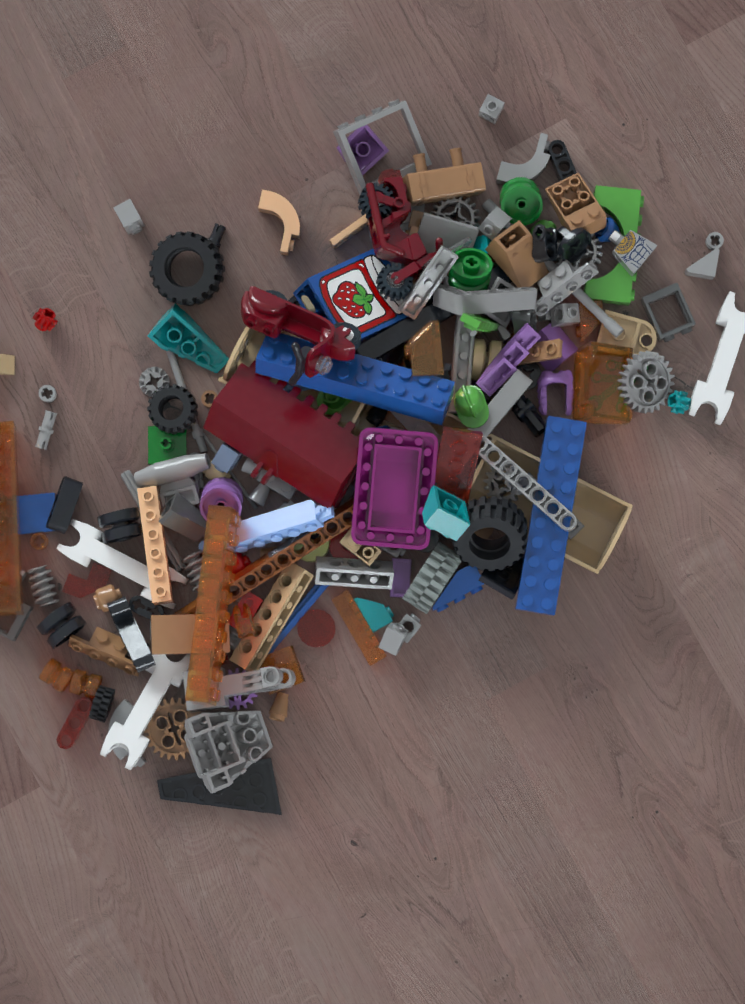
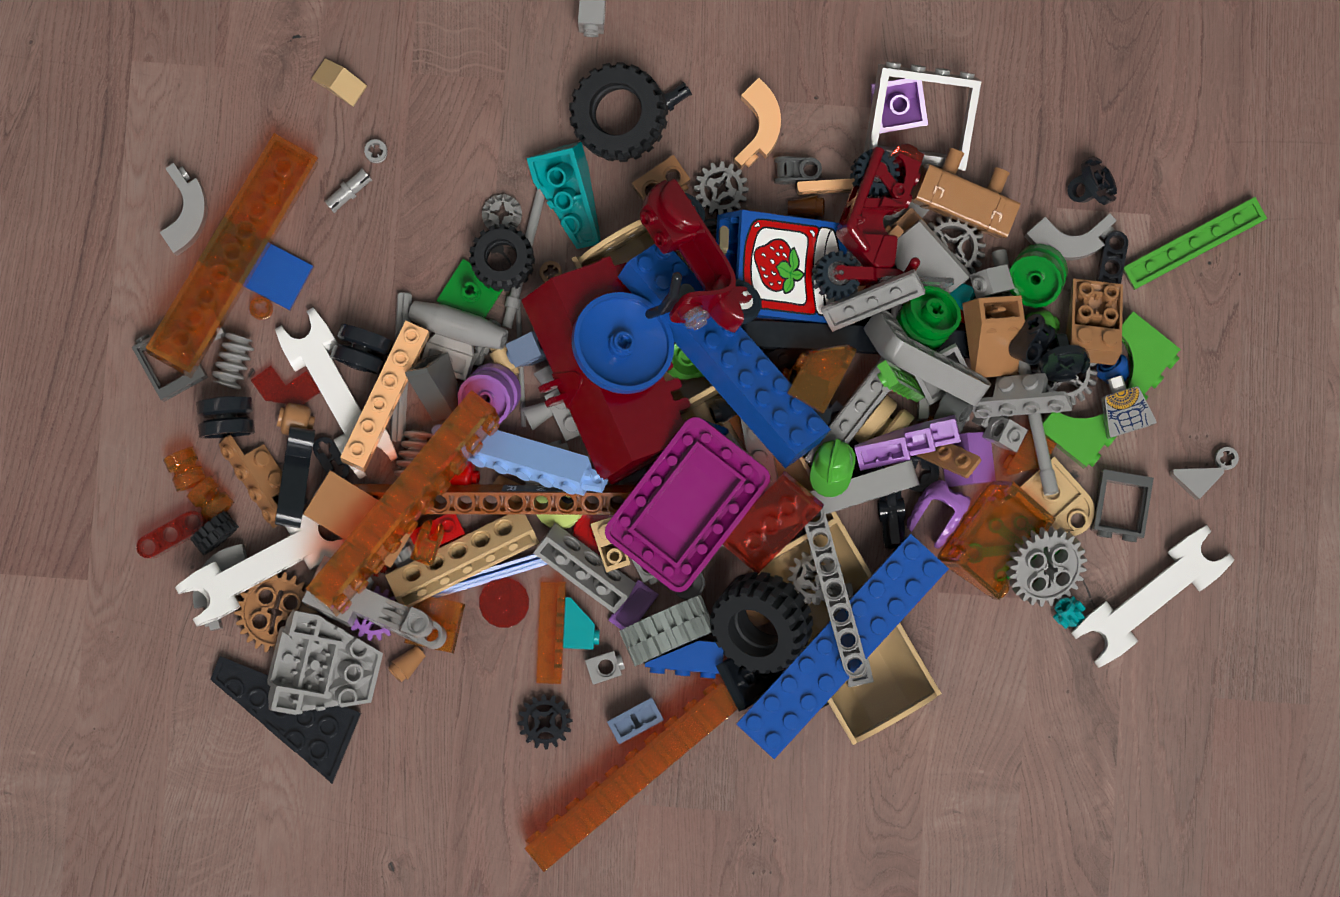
camera: 25 degrees right, 0 degrees up
red gear [32,308,58,332] -> none
black beam [46,476,83,534] -> none
light grey brick [378,622,409,656] -> none
teal slope [422,485,470,541] -> none
light grey brick [478,94,505,124] -> none
none -> black gear [517,694,573,750]
none -> clear orange brick [524,682,737,872]
none -> blue dish [572,292,674,394]
none -> sand blue brick [607,698,664,744]
none -> medium nougat brick [632,155,691,202]
none -> light grey gear [694,161,749,215]
none -> dark grey piece [774,156,822,185]
none -> reddish brown cone [788,195,825,220]
none -> black tile [1067,156,1117,205]
none -> bright green plate [1123,197,1267,290]

